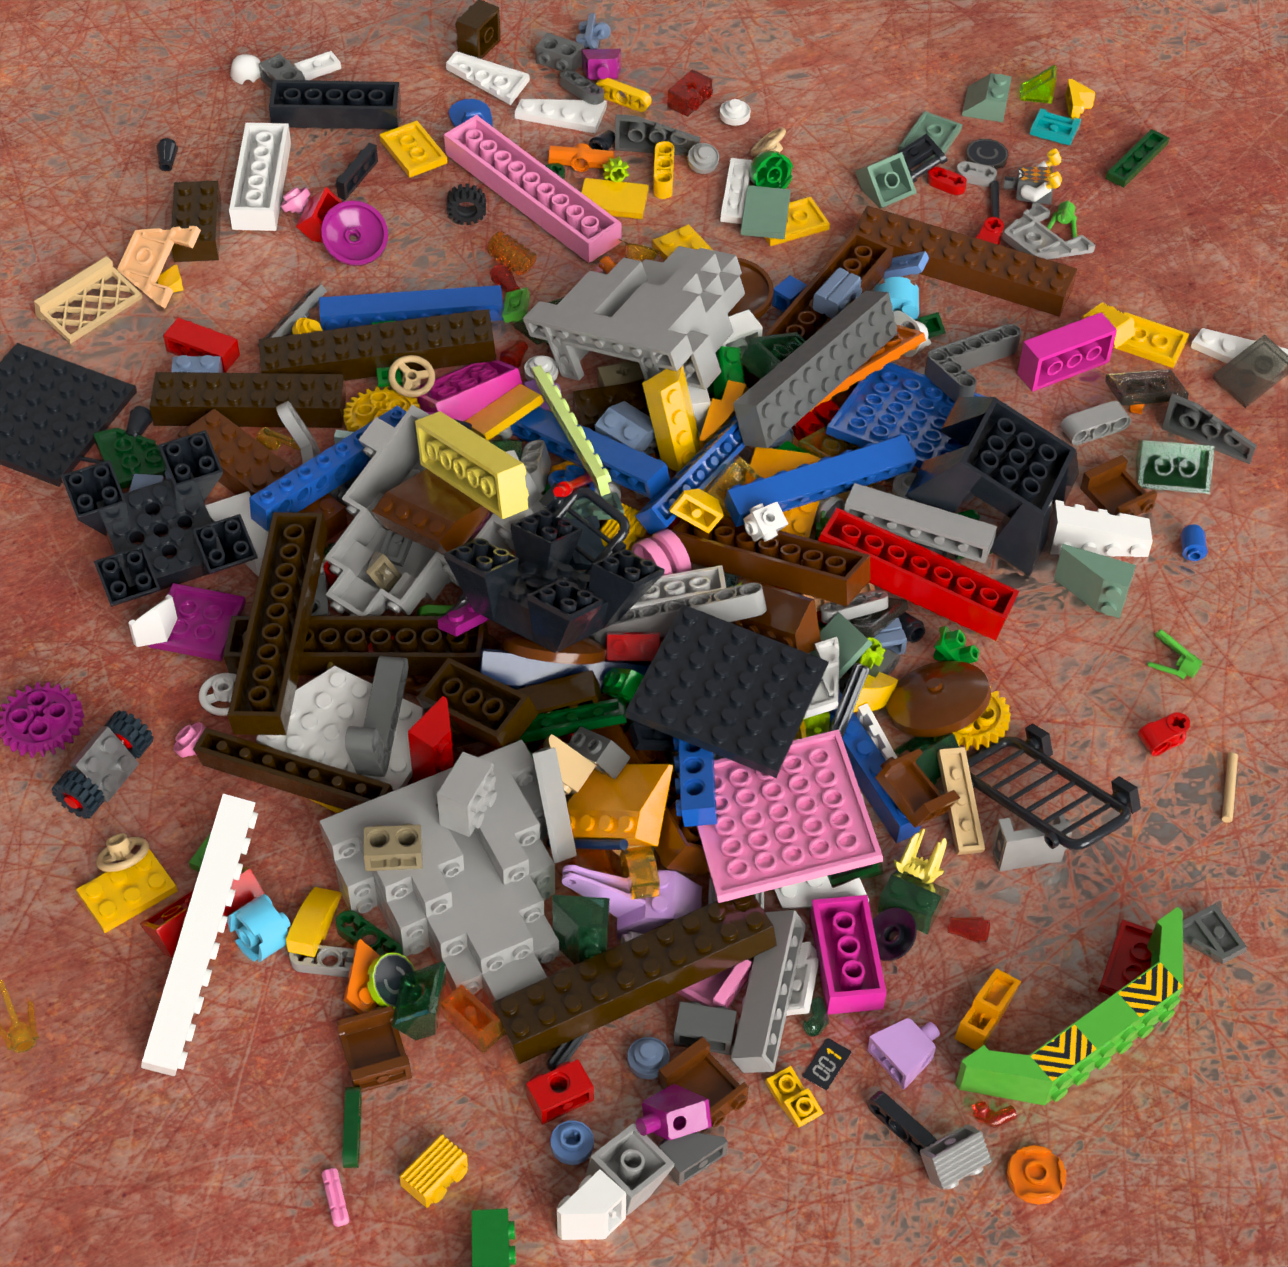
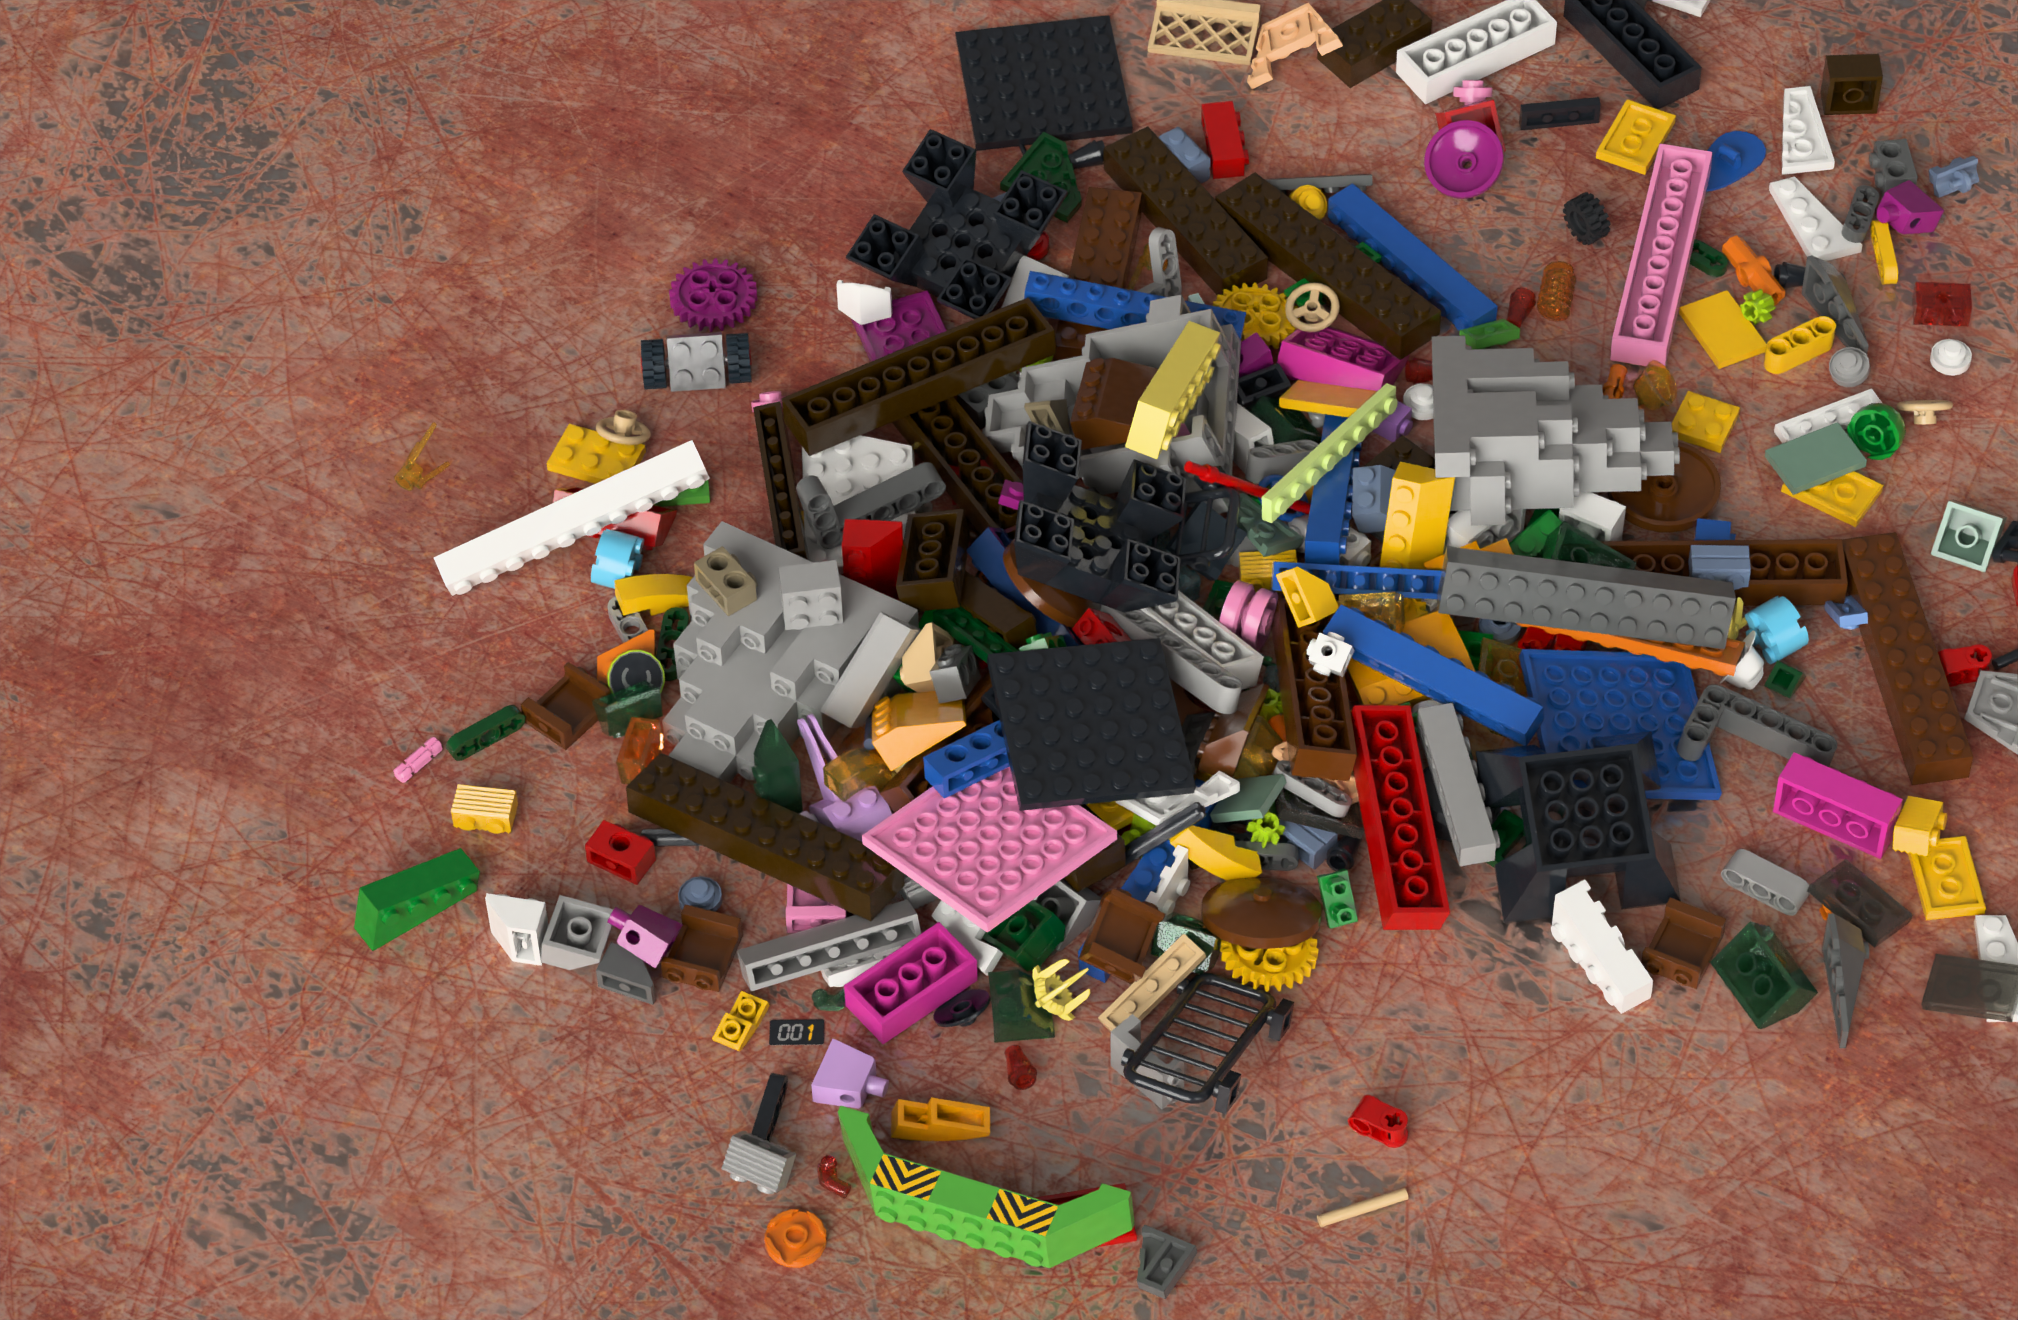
camera: 60 degrees right, 0 degrees up
yellow slope [157,264,183,293] -> none
medium blue plate [550,1120,594,1165] -> none
dark grey brick [674,1002,737,1055] -> none
sand green slope [1054,544,1136,618] -> none
bright green plant [1147,629,1203,680] -> none
blue brick [1180,524,1208,561] -> none

